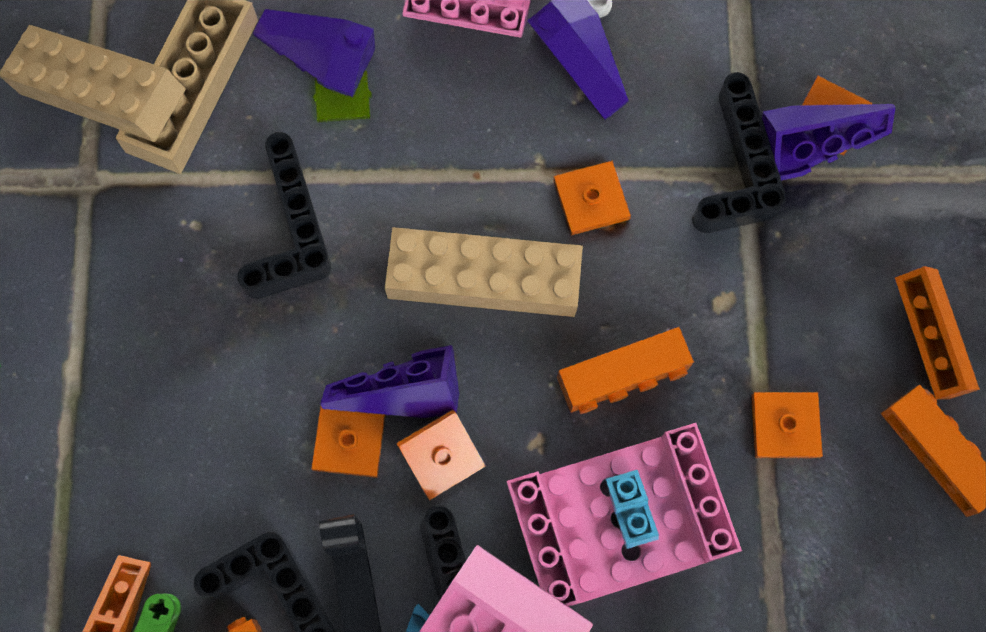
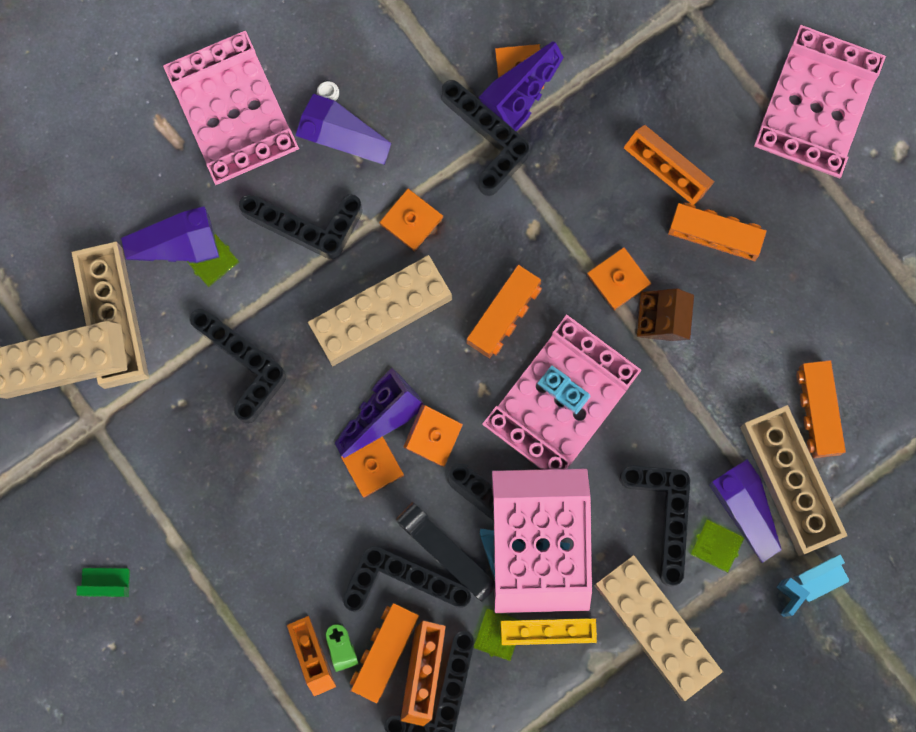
camera: 30 degrees left, 5 degrees up
none -> black beam [239,194,363,259]
none -> reddish brown slope [637,288,694,341]

